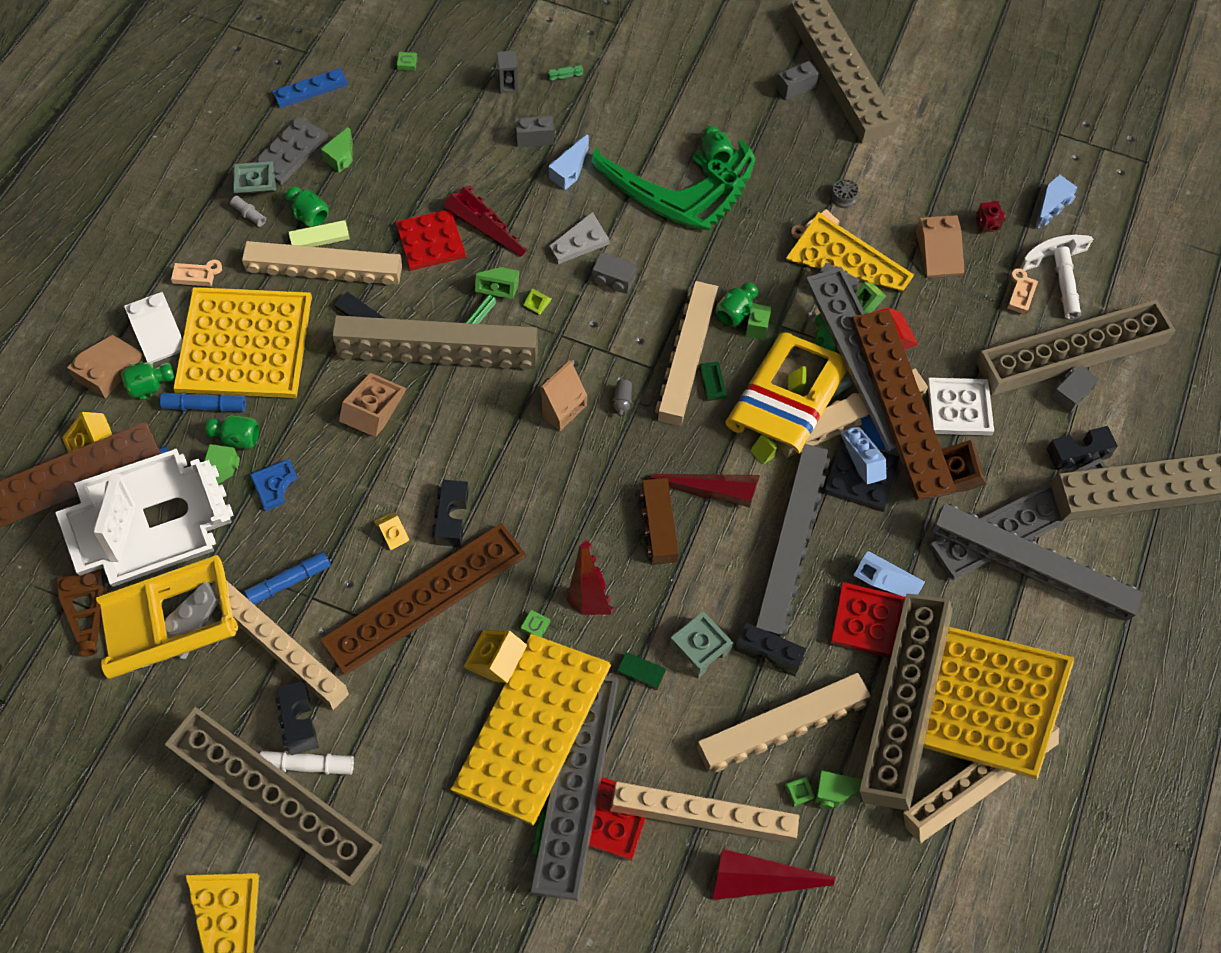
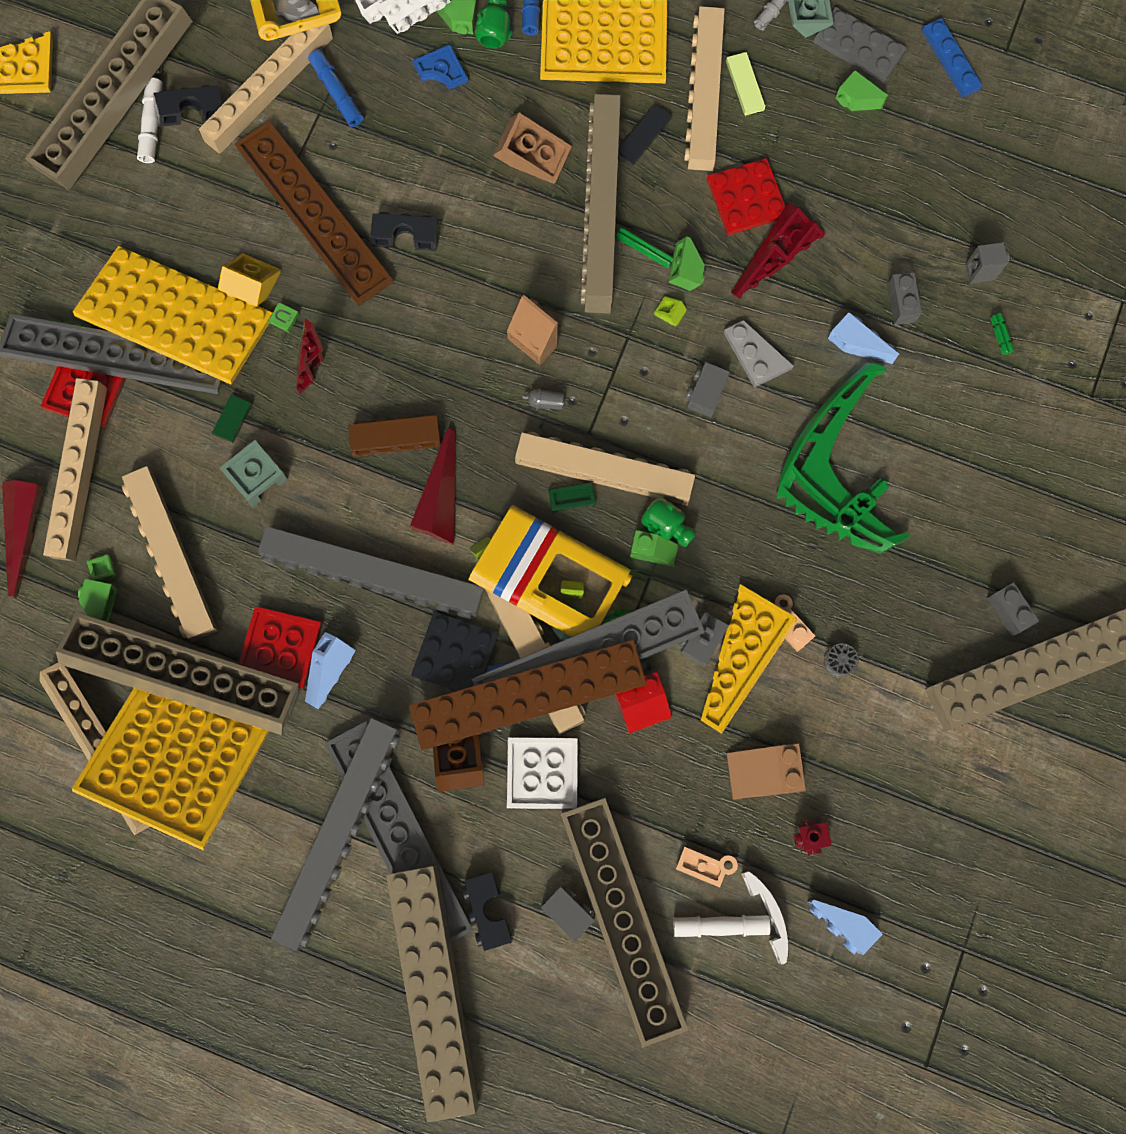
camera: 90 degrees right, 15 degrees up
green piece [285,186,329,227] -> none
yellow bracket [374,512,409,550] -> none
bright green tile [397,52,417,71] -> none
green piece [701,126,734,163] -> none
black arch [735,623,807,676] -> none
light blue slope [841,427,886,484] -> none
bright green slope [855,282,886,314] -> none

